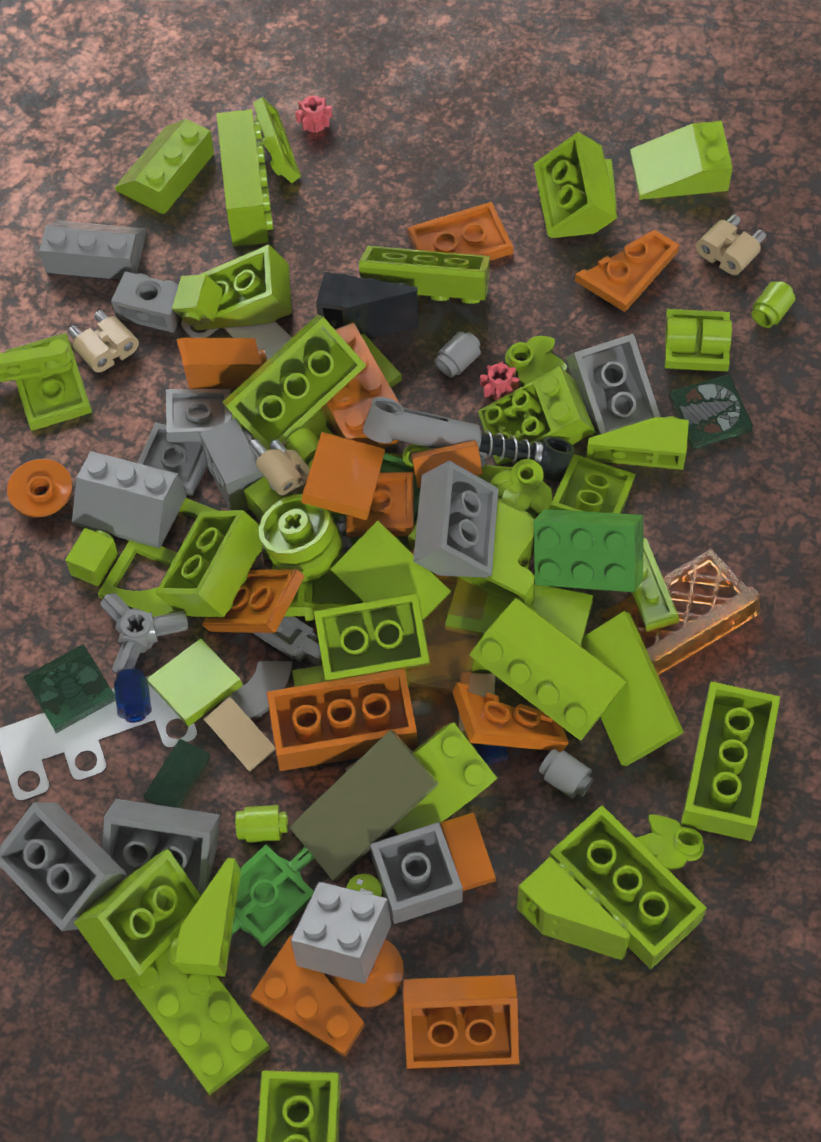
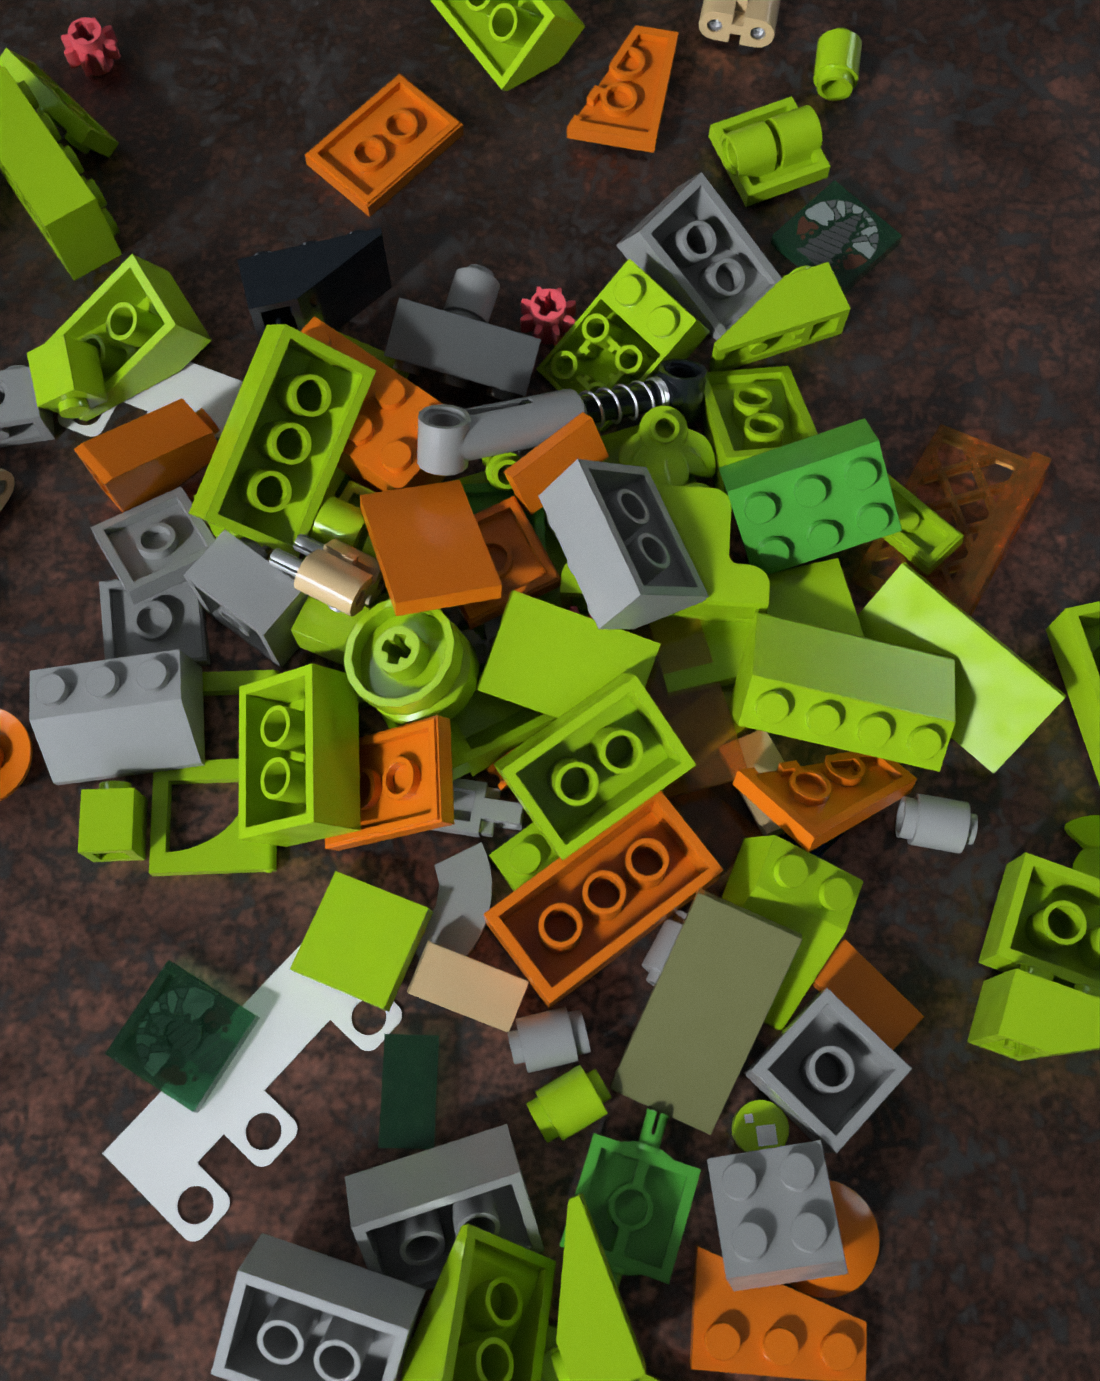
camera: 30 degrees left, 10 degrees up
light grey bush [100,593,188,678] -> none
clear blue brick [114,669,152,723] -> none
lime slope [359,246,490,304] -> none
orange slope [403,975,519,1069] -> none
lime plate [505,336,567,385] -> none
none -> dark grey brick [384,297,541,401]
none -> light grey brick [507,1007,591,1073]

